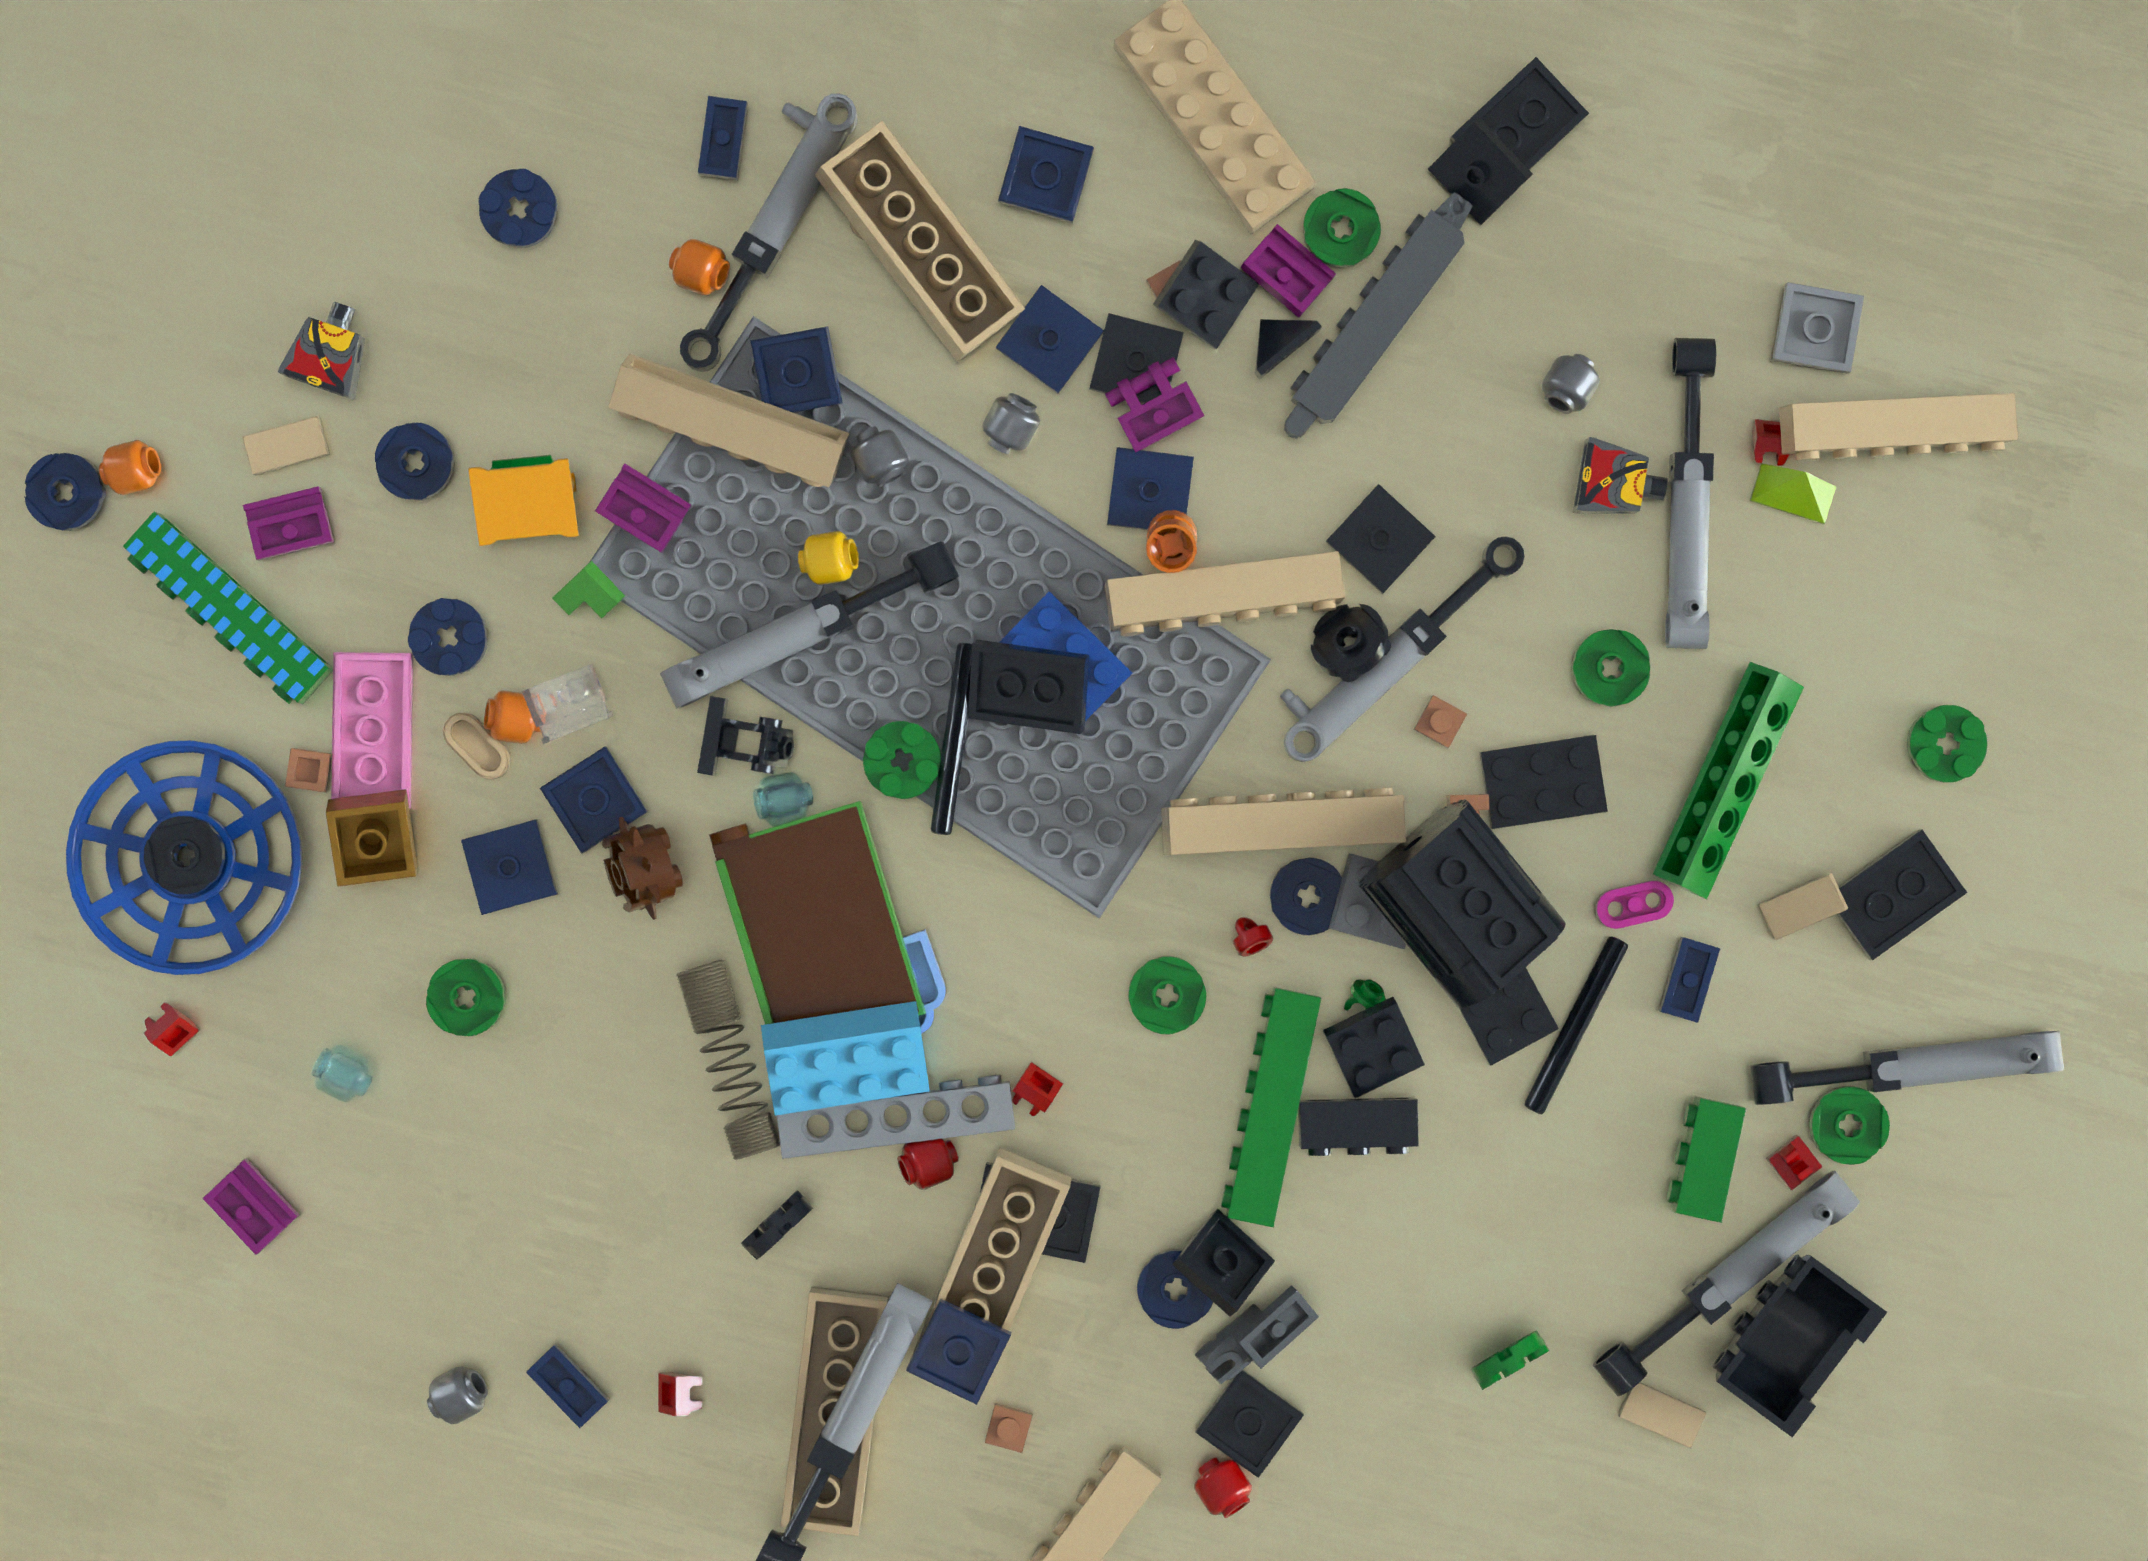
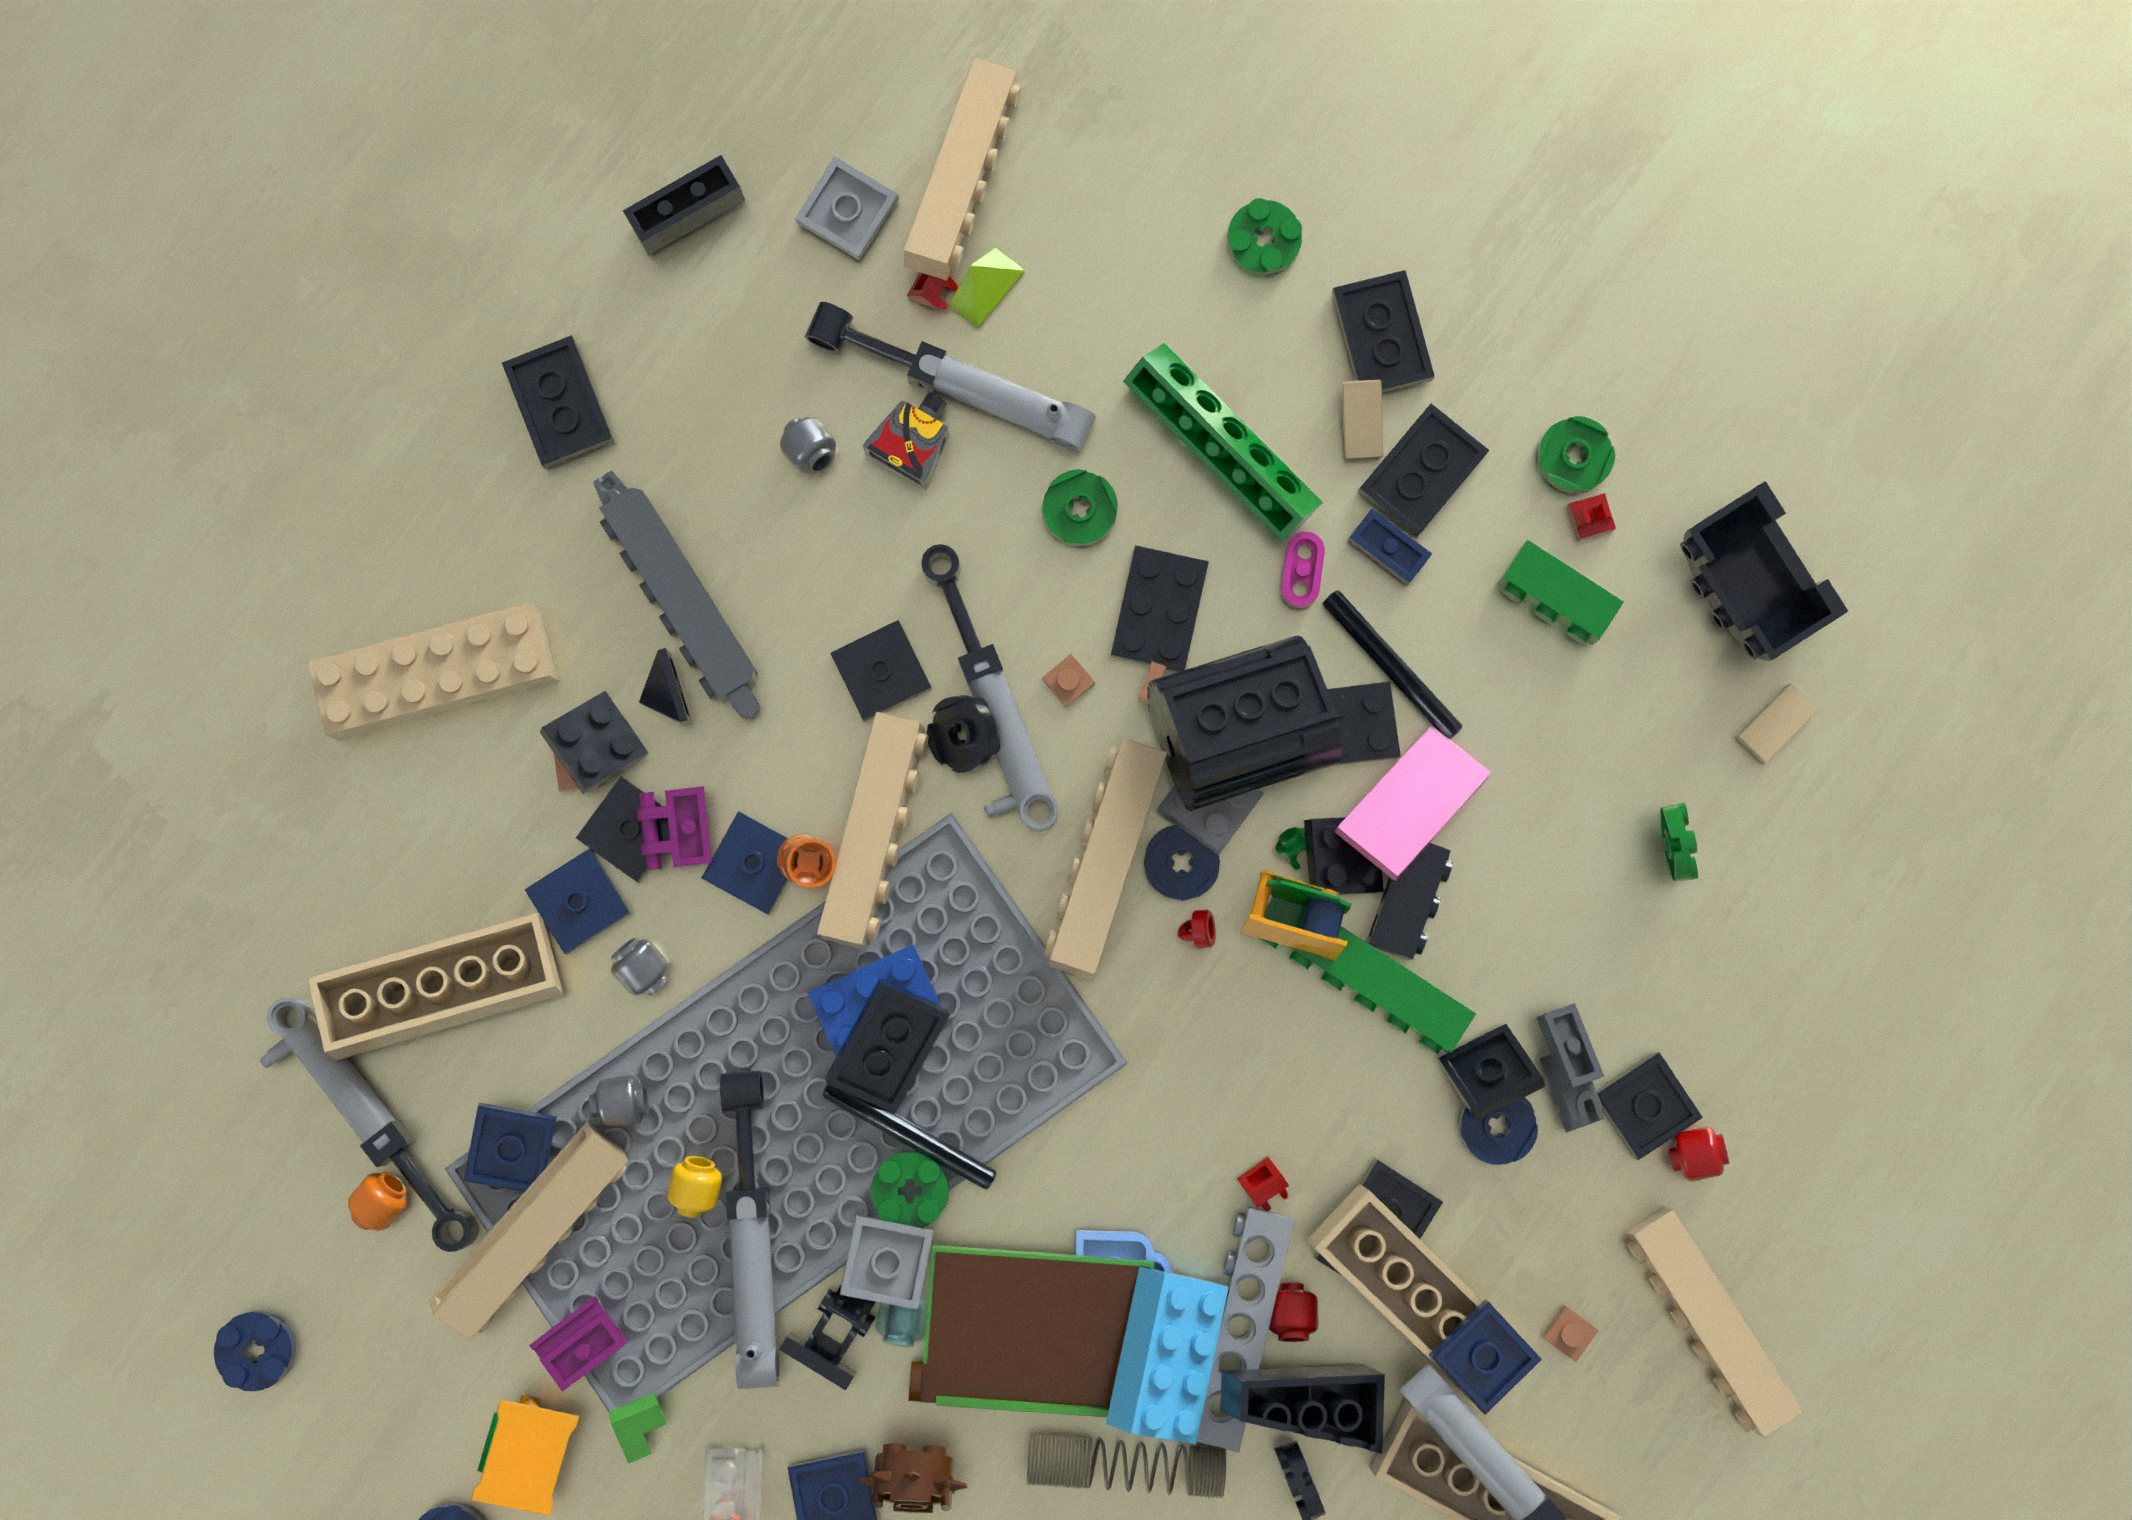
camera: 70 degrees left, 5 degrees down
dark blue plate [698,96,748,180] -> none
dark blue plate [998,126,1094,223] -> none
green plate [1128,956,1206,1035] -> none
magenta plate [1240,224,1336,318] -> none
green plate [1303,188,1381,268] -> none
black plate [1428,117,1533,225] -> none
light grey piece [1593,1171,1860,1396] -> none
light grey piece [1751,1031,2064,1105] -> none
none -> black brick [623,155,745,256]
none -> light grey plate [840,1215,934,1310]
none -> black wedge [1220,1365,1385,1454]
none -> piece [1240,870,1352,961]
none -> bright pink tile [1335,725,1491,881]
none -> black plate [1358,403,1490,538]

